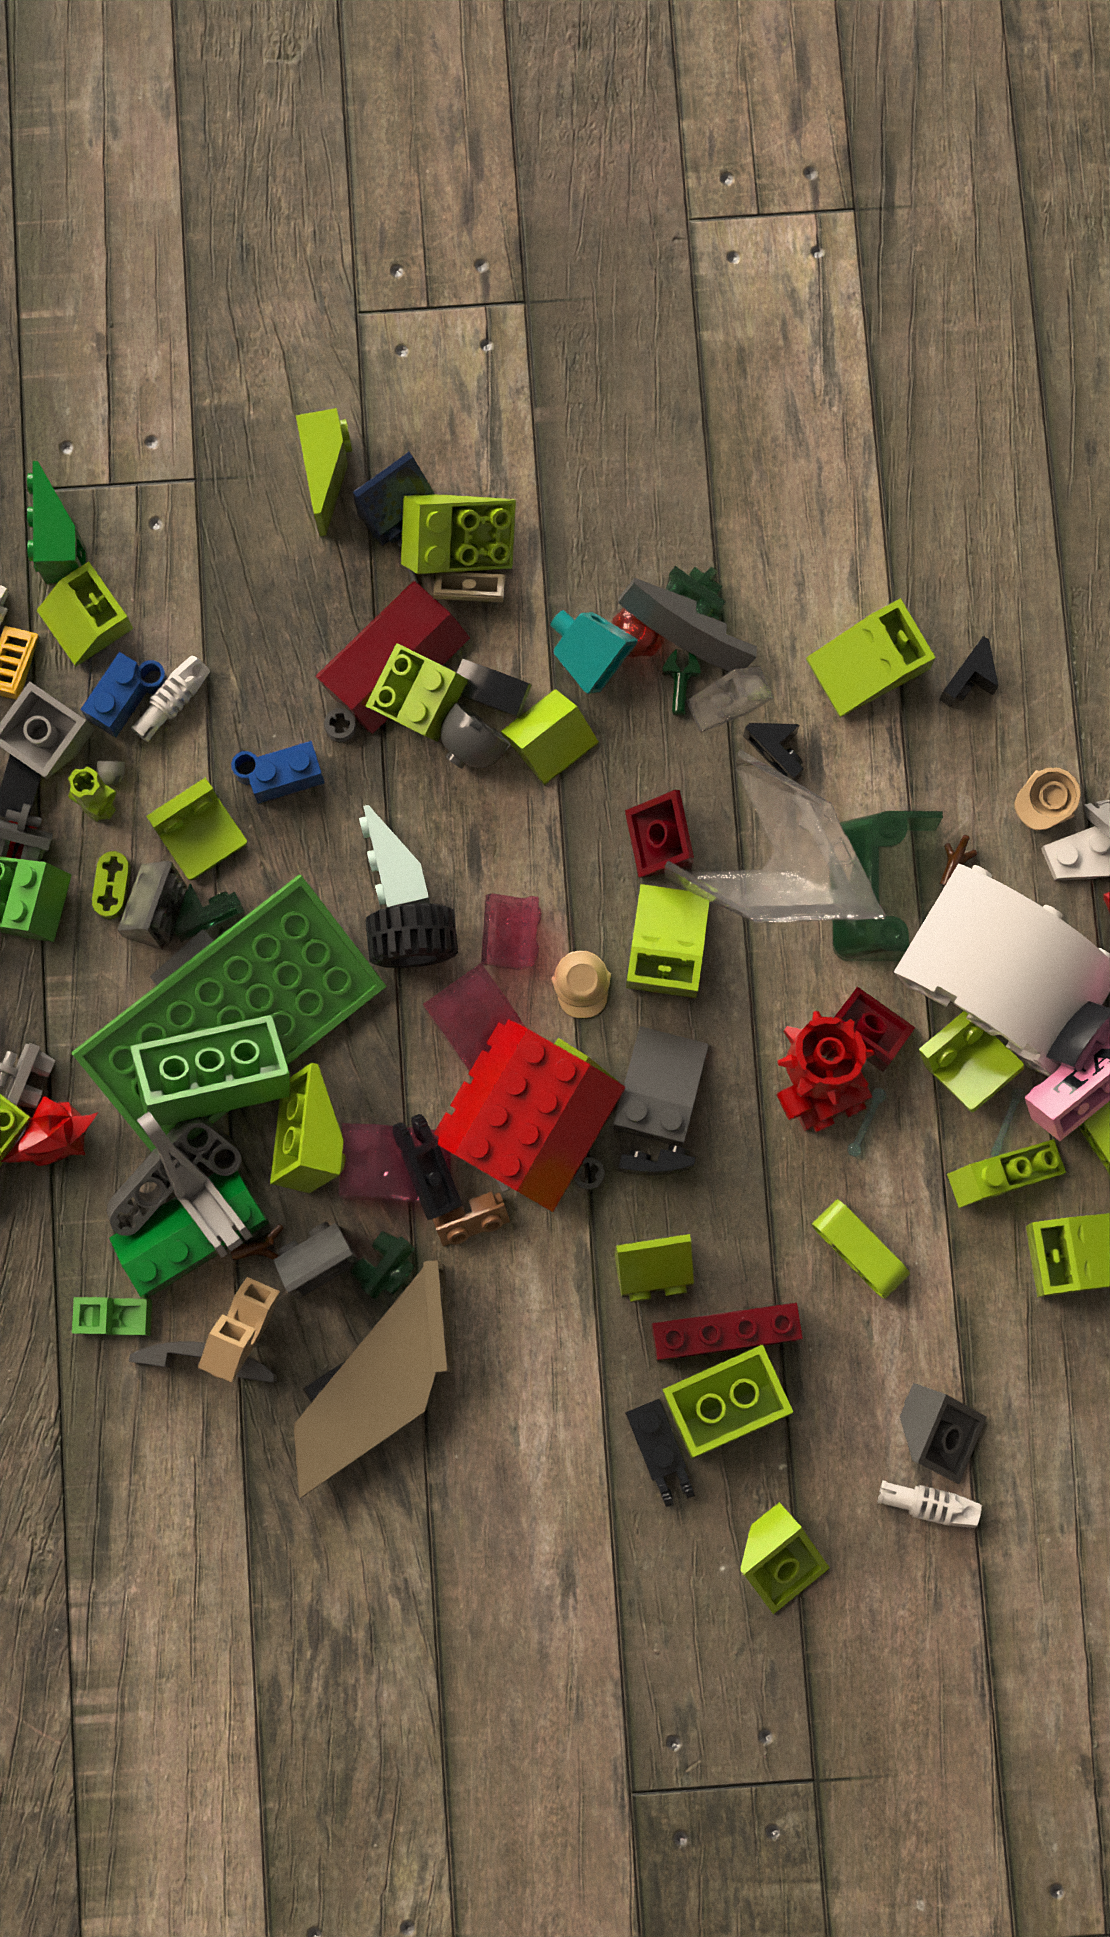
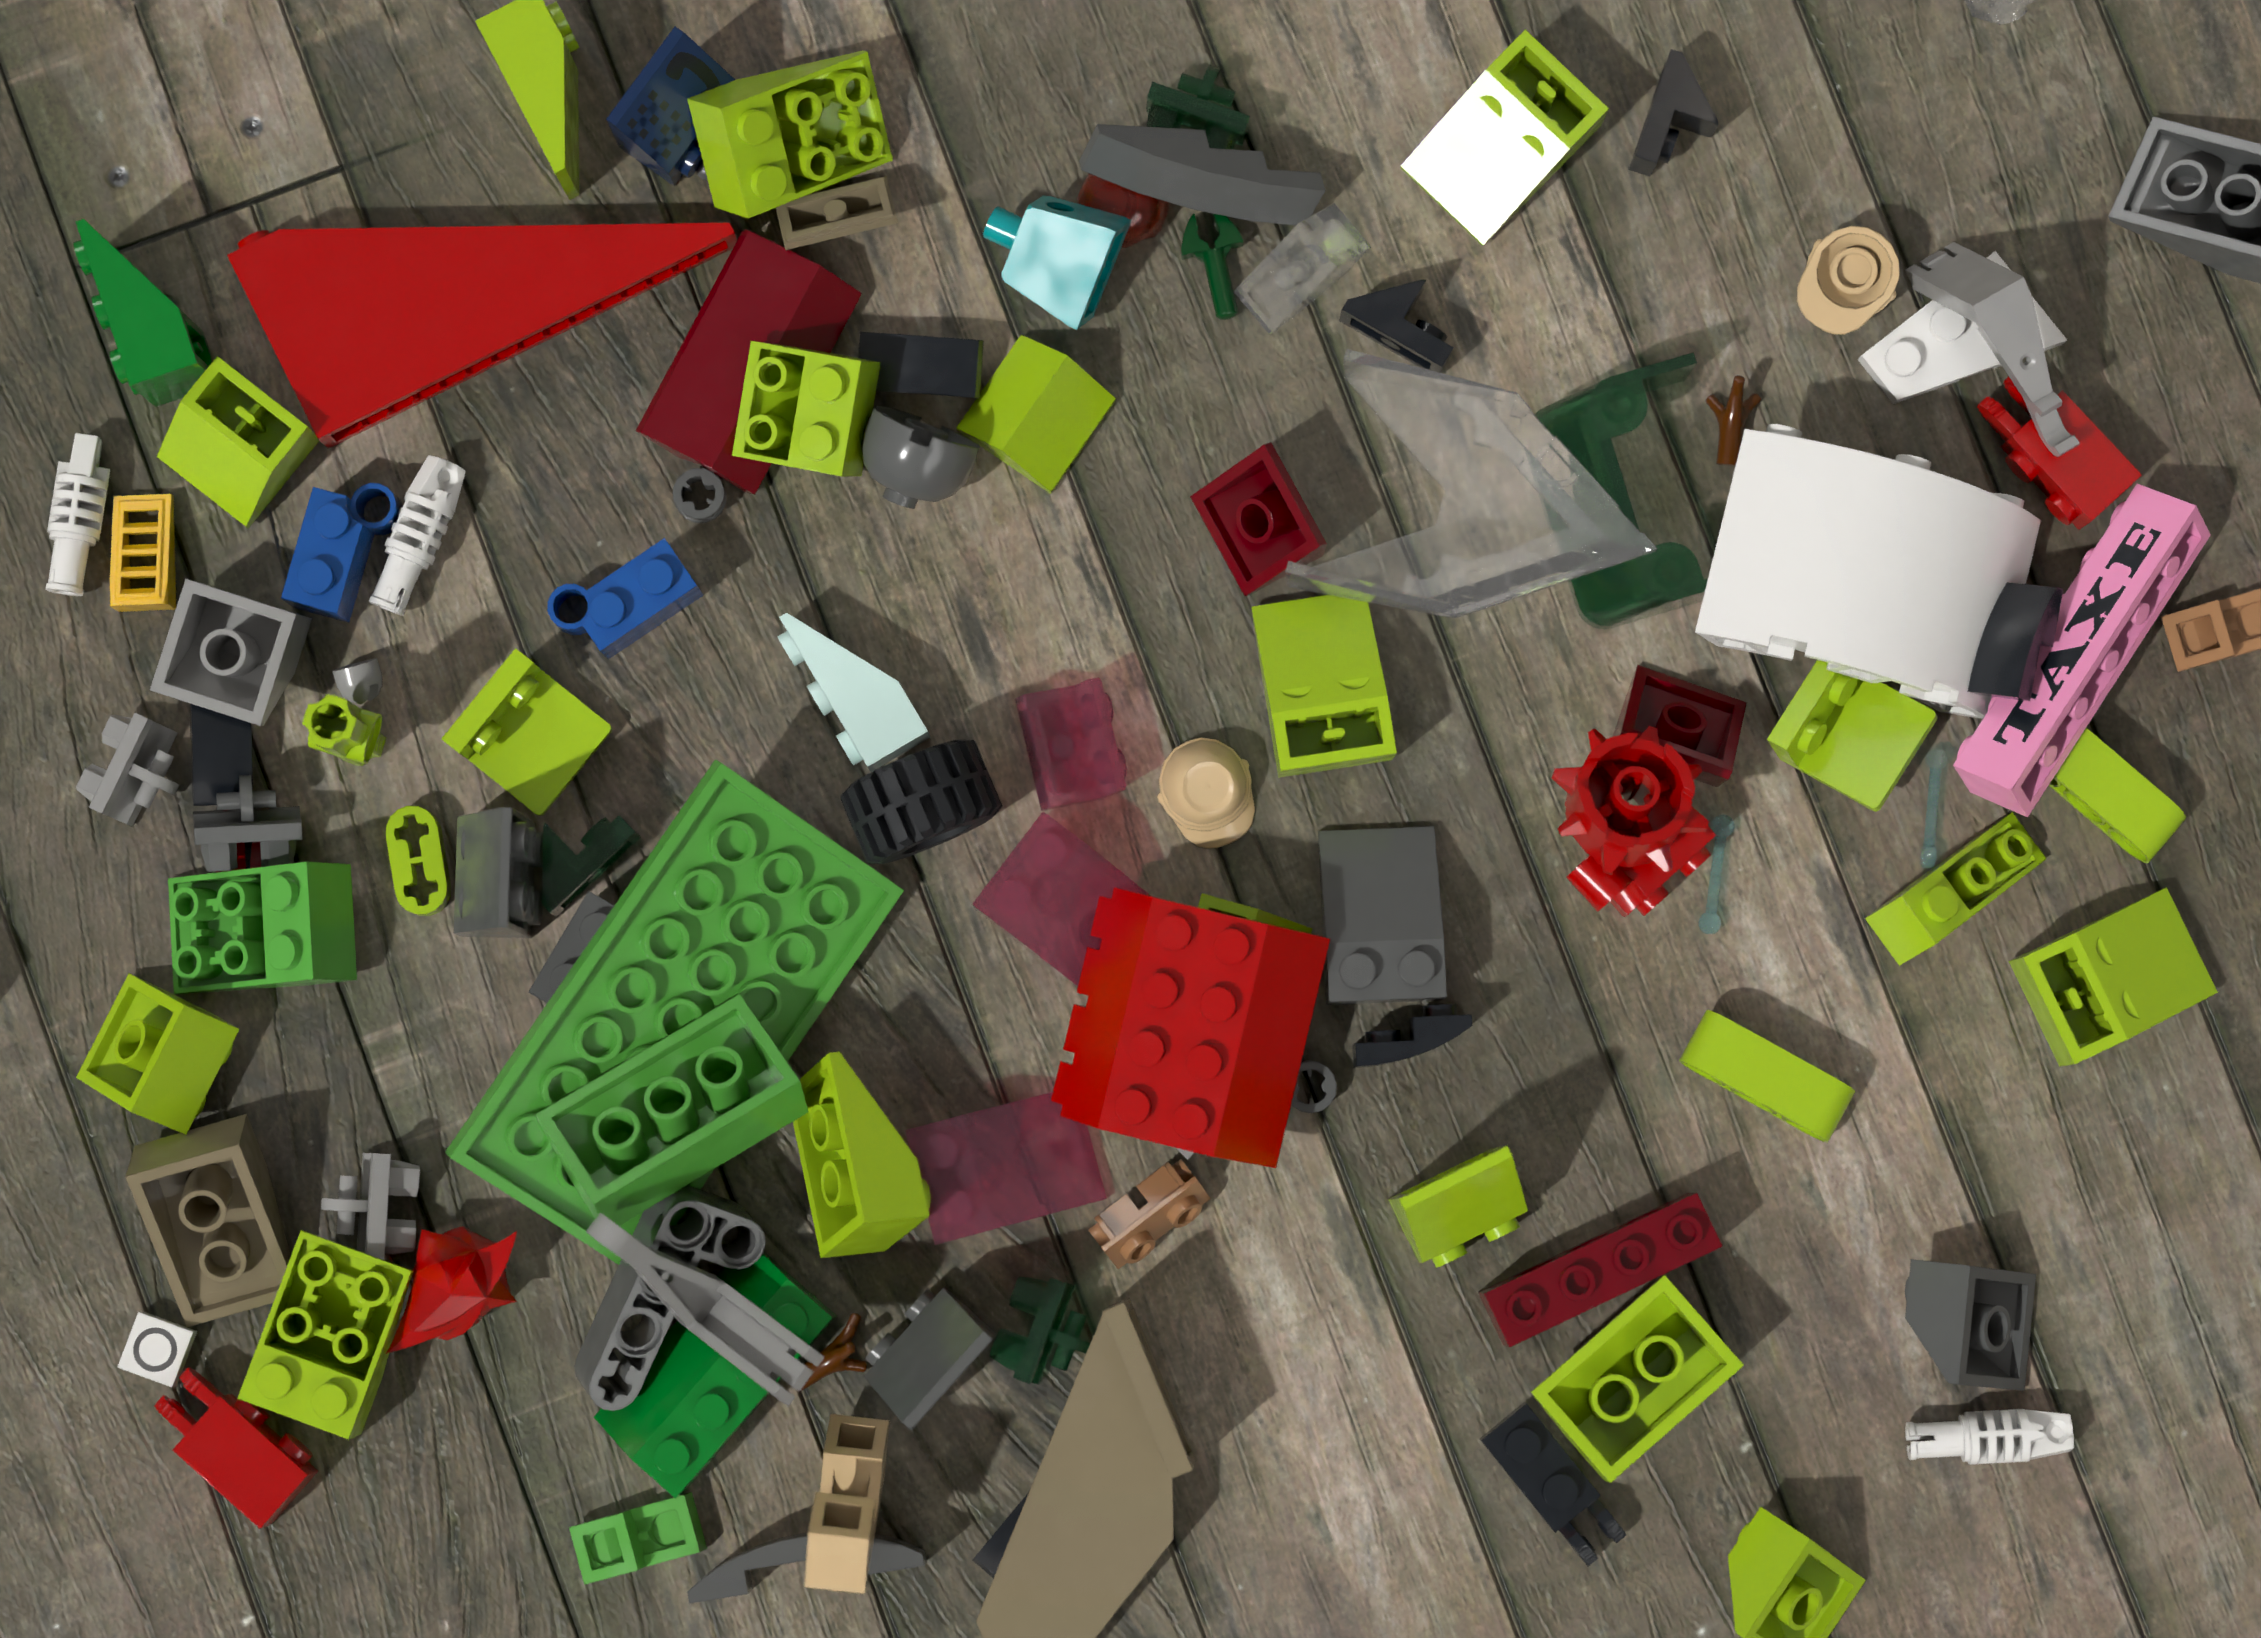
camera: 20 degrees left, 5 degrees up
black hinge [392,1114,463,1220] -> none
none -> red slope [227,222,737,449]

